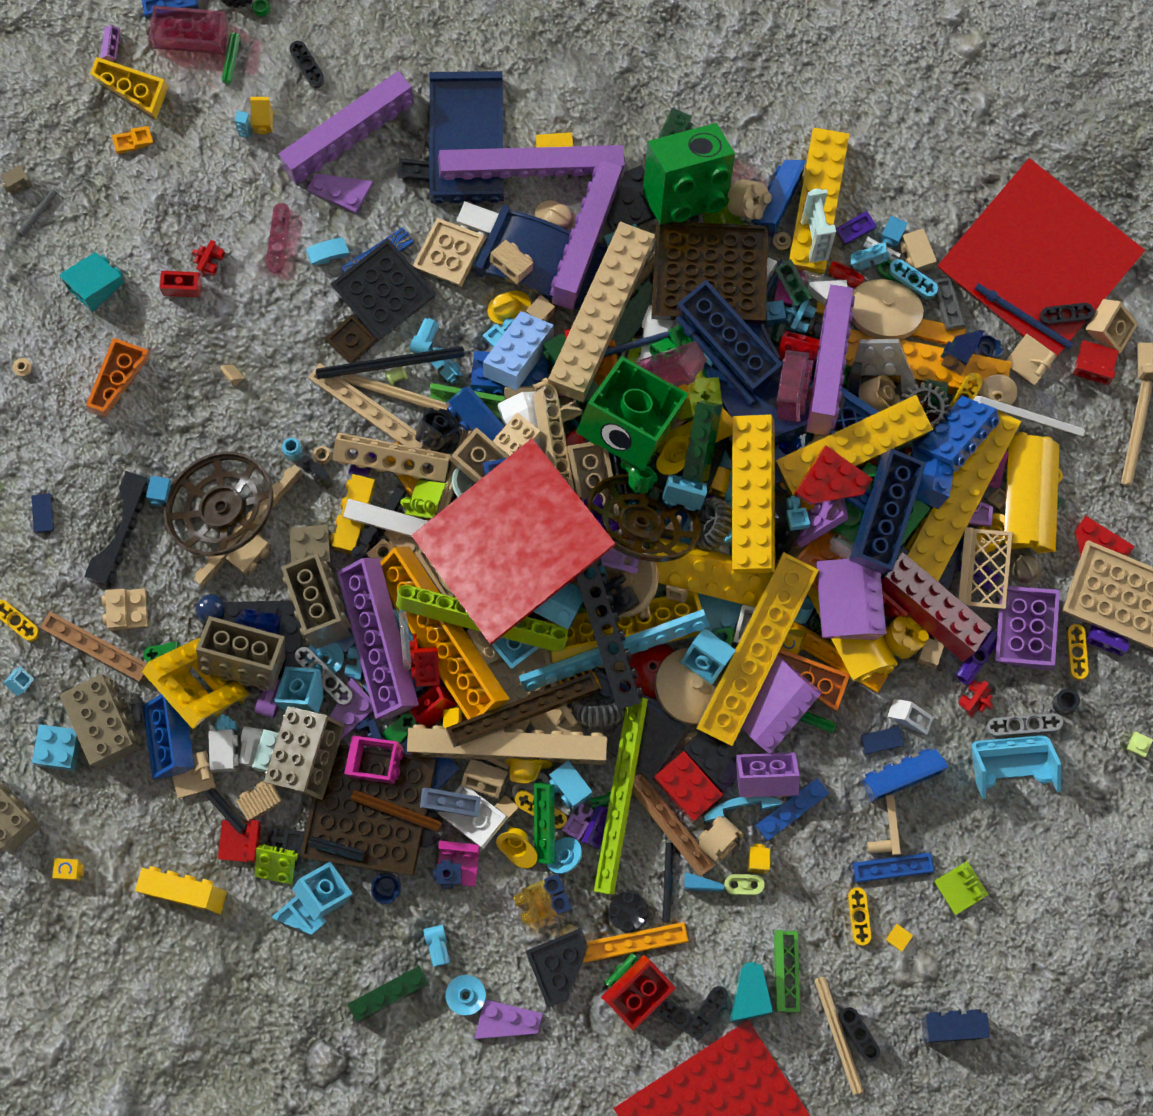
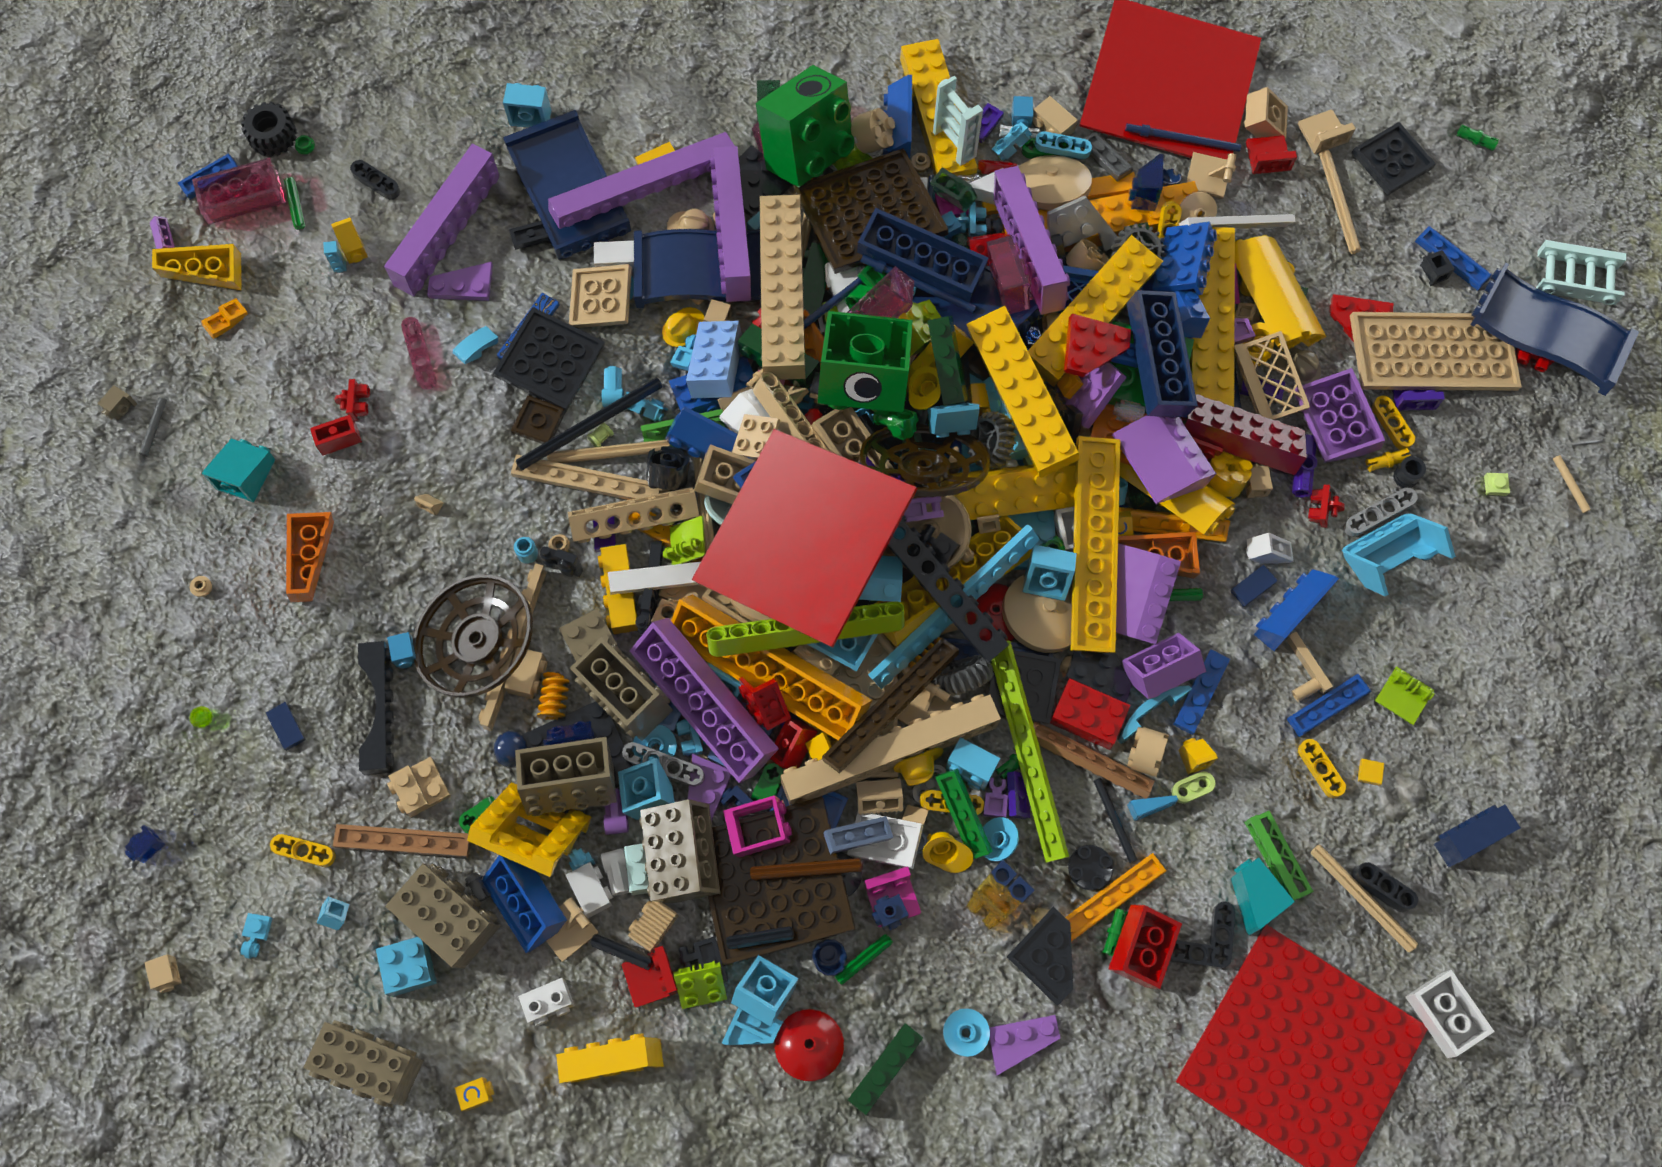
camera: 25 degrees left, 5 degrees down
clear tile [399,609,411,670] -> none
medium azure piece [423,924,450,967] -> none
tan brick [490,240,534,284] -> none
medium azure plate [786,495,810,531] -> none
black beam [1038,303,1094,326] -> none
none -> medium azure brick [503,83,552,128]
none -> white brick [518,978,575,1026]
none -> light orange piece [537,672,570,720]
none -> red dish [775,1009,844,1081]
none -> green axle [835,934,893,985]
none -> yellow pin [1365,448,1411,472]

